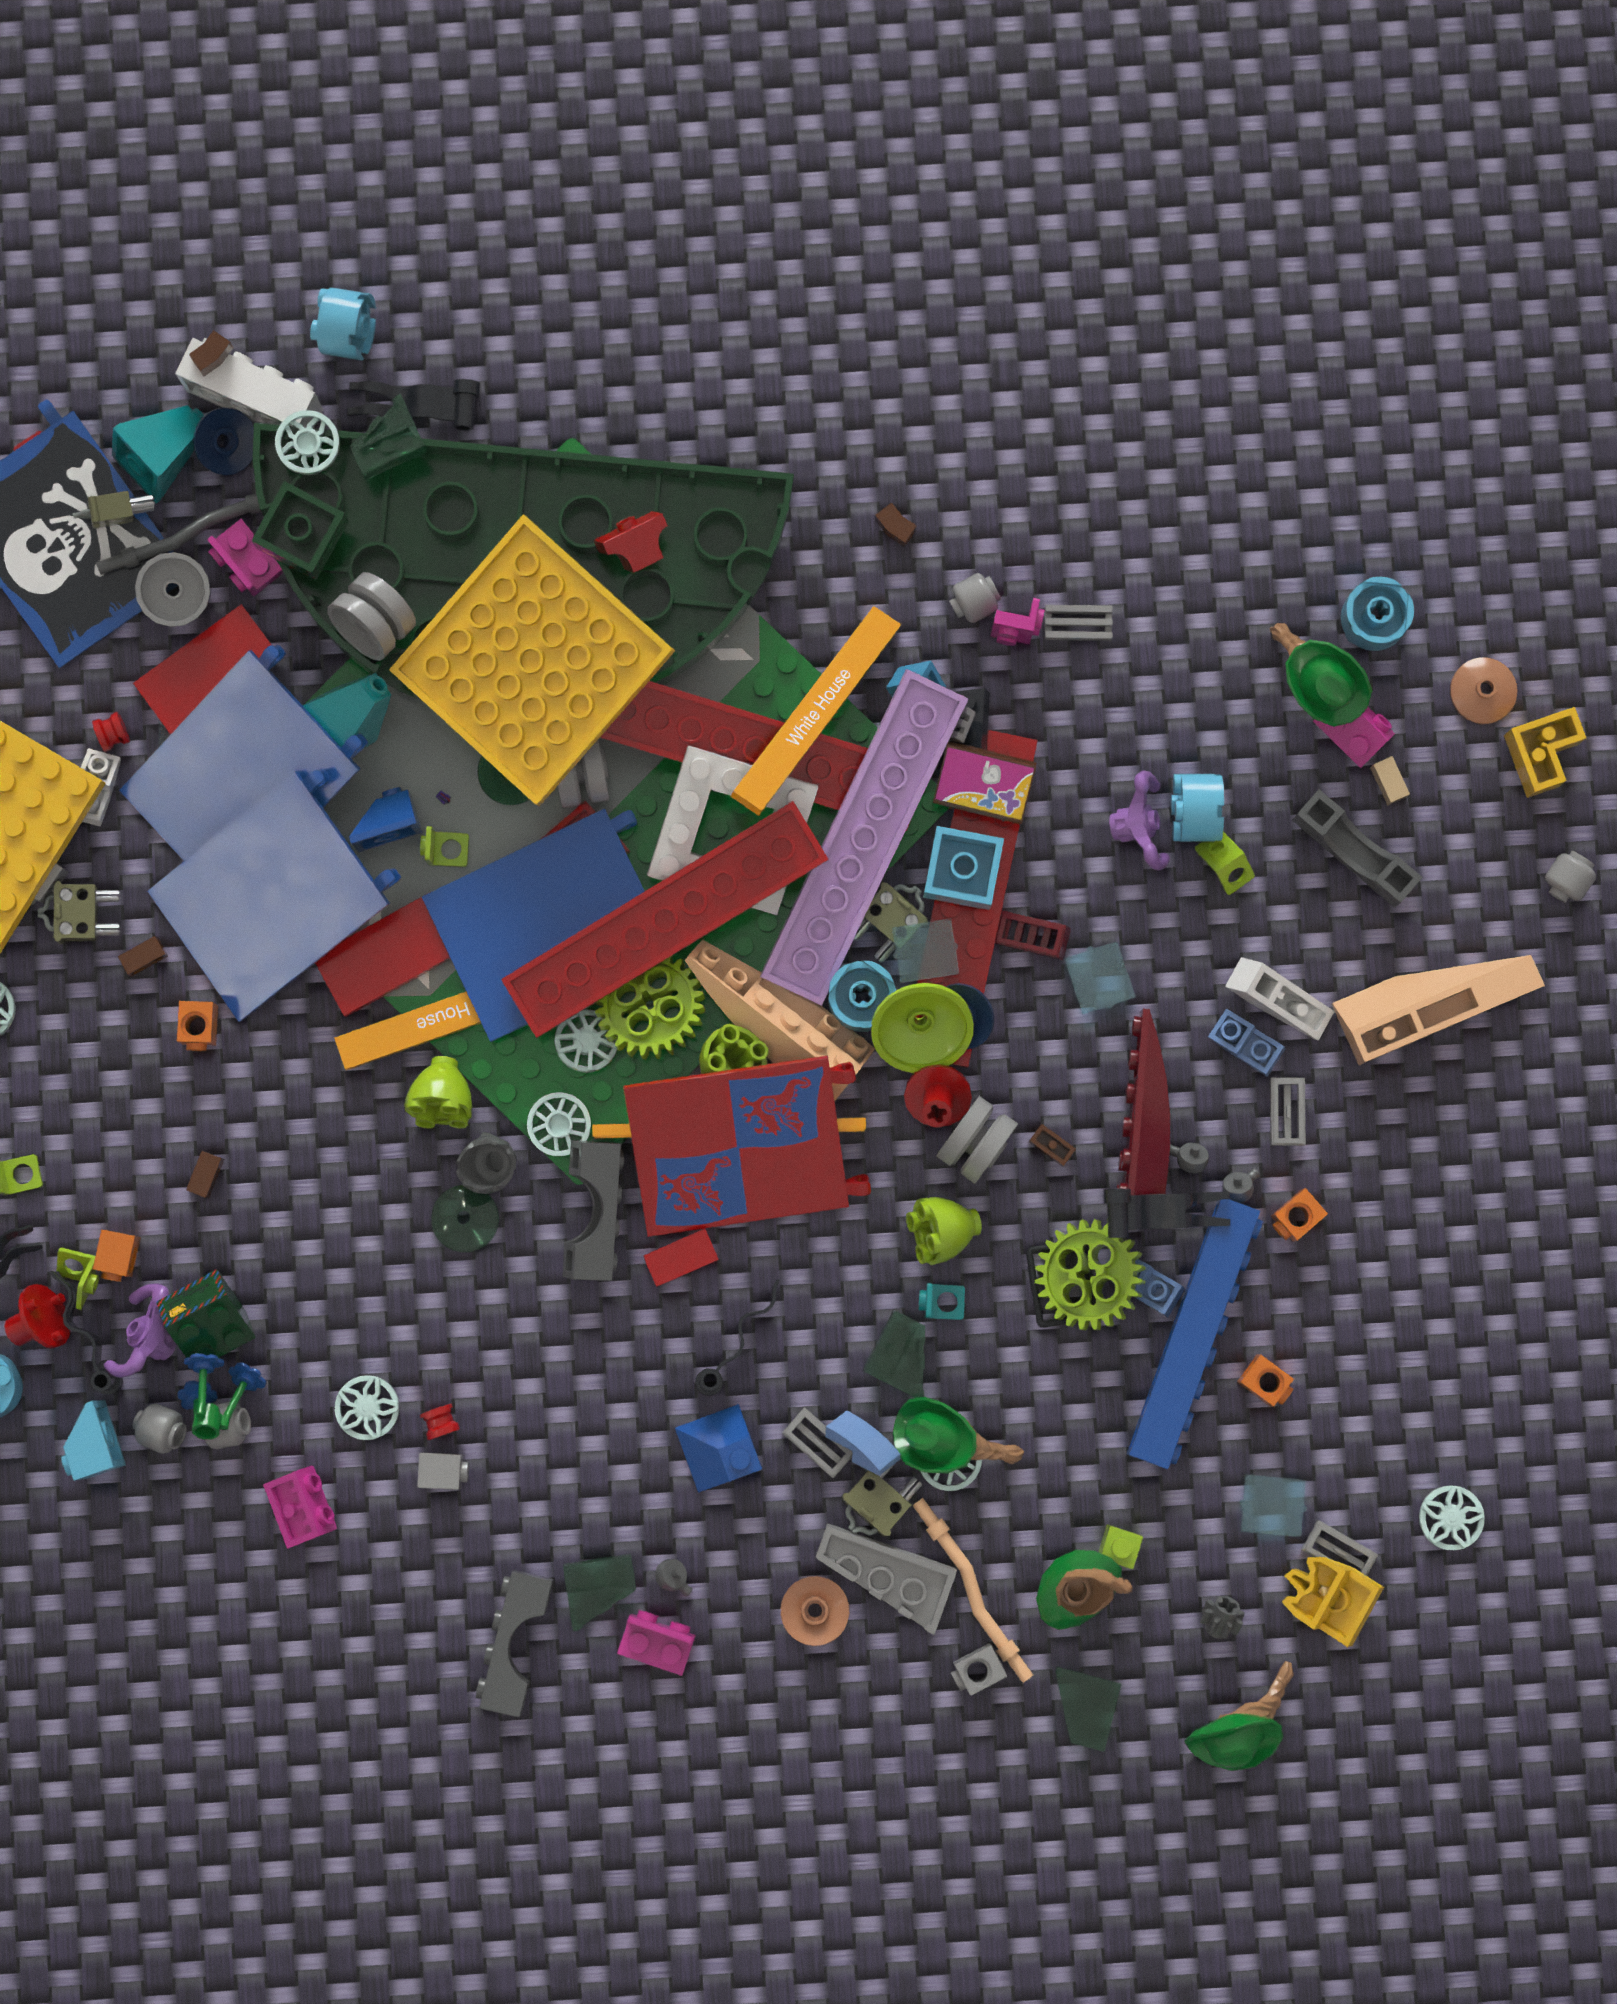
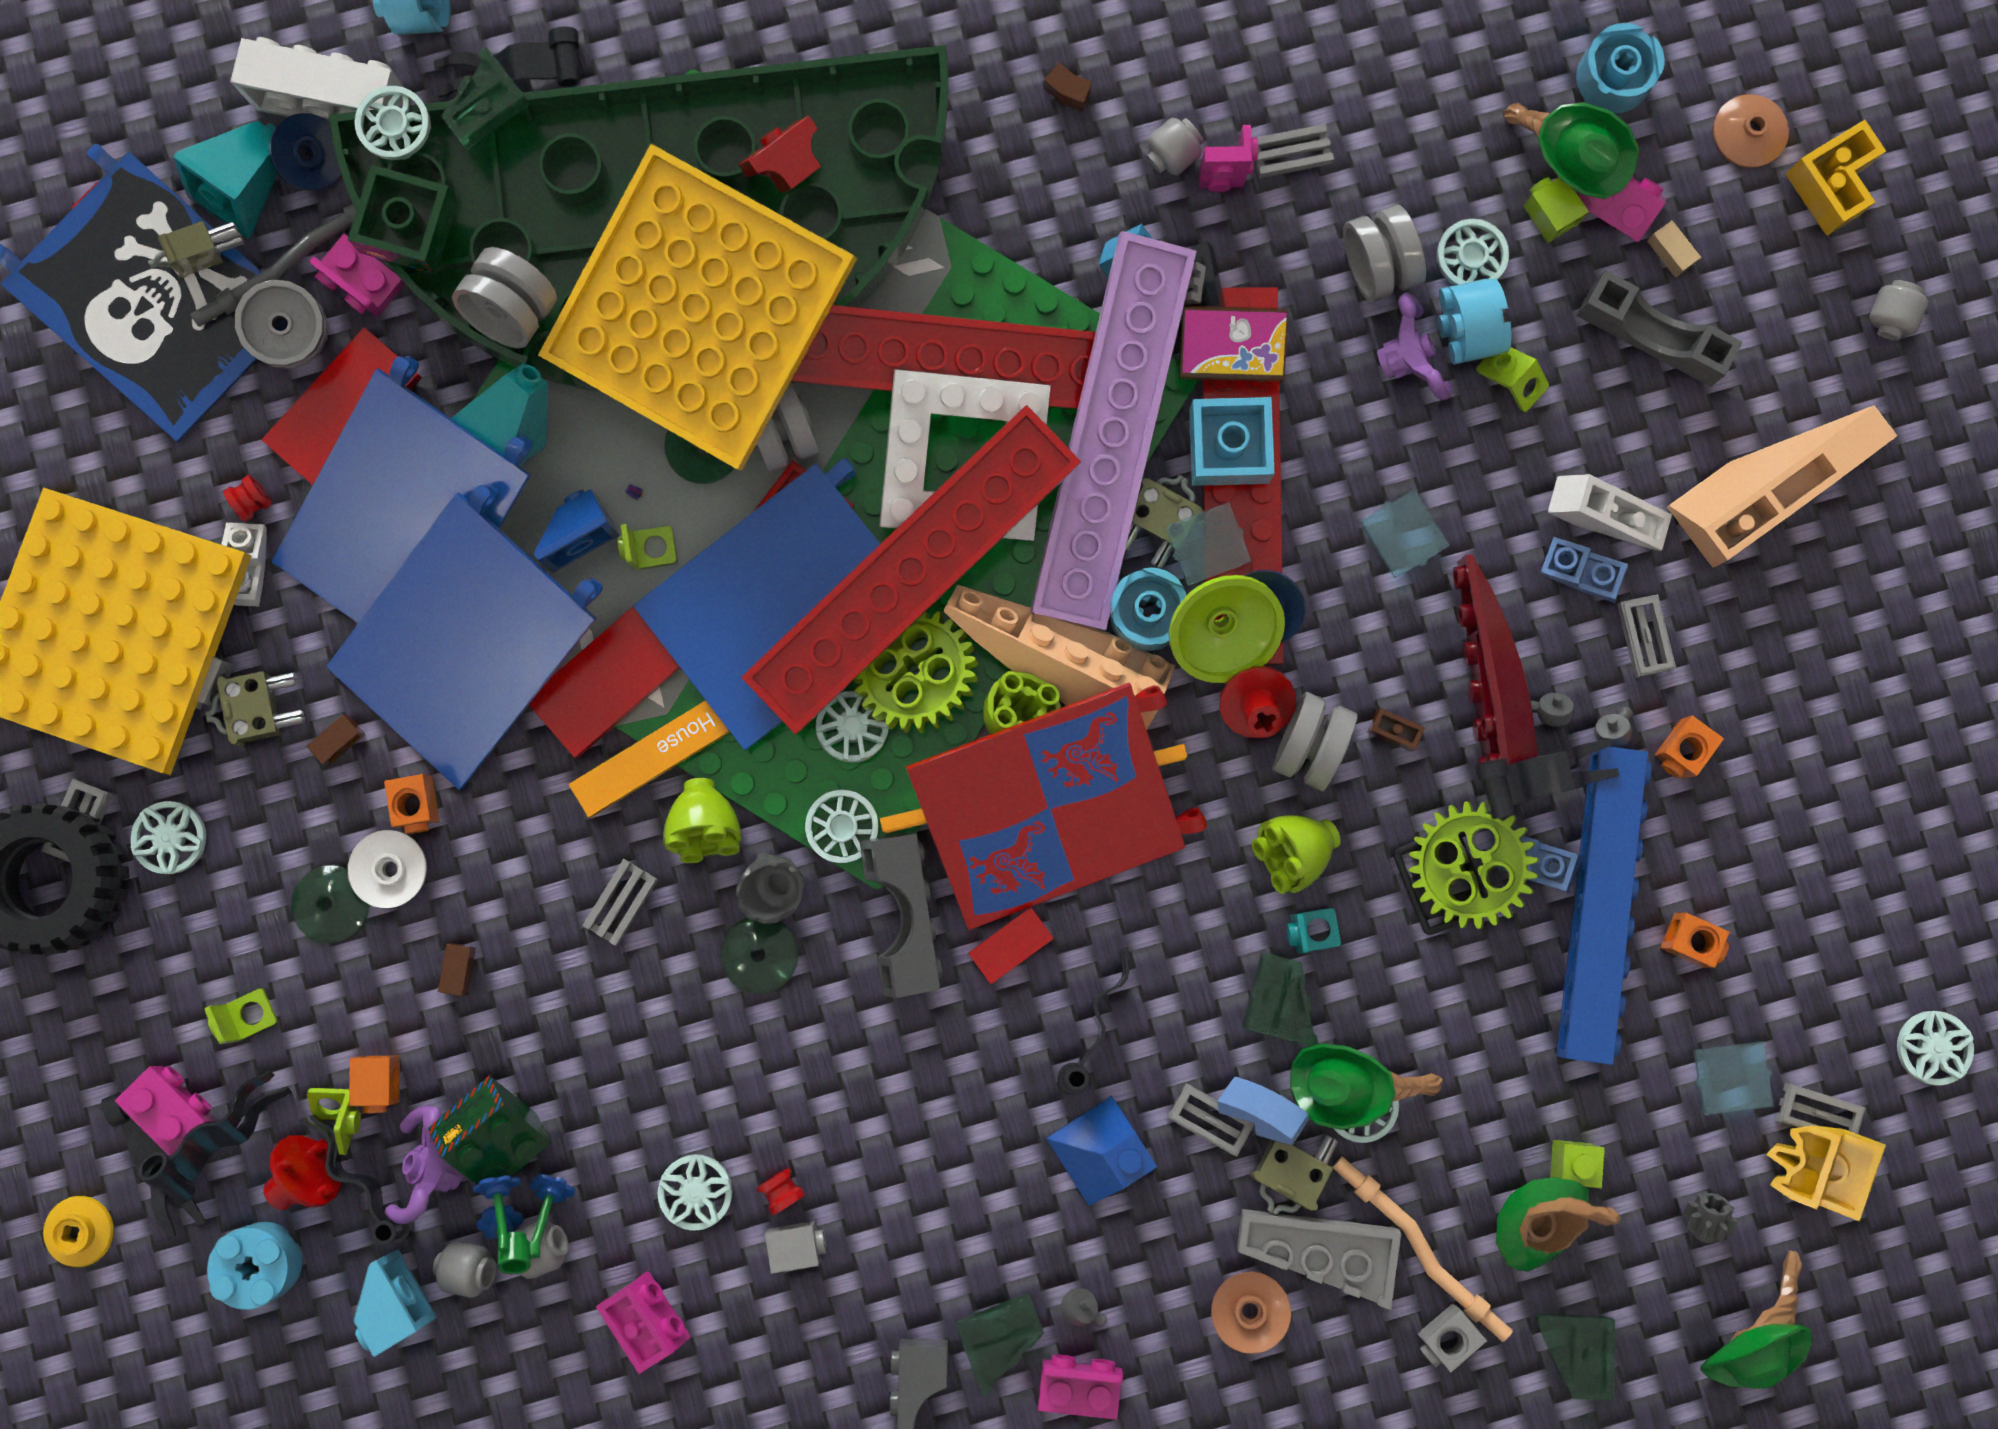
camera: 10 degrees left, 0 degrees up
reddish brown piece [189,330,234,376] -> none
light orange tile [731,606,901,816] -> none
dark red slope [995,910,1071,961] -> none
none -> clear green dish [291,865,370,943]
none -> white dish [348,830,427,908]
none -> light grey tile [582,859,658,946]
none -> light grey wheel [1343,204,1426,303]
none -> light aqua wheel [1436,219,1509,285]
none -> lime brick [1523,177,1589,243]

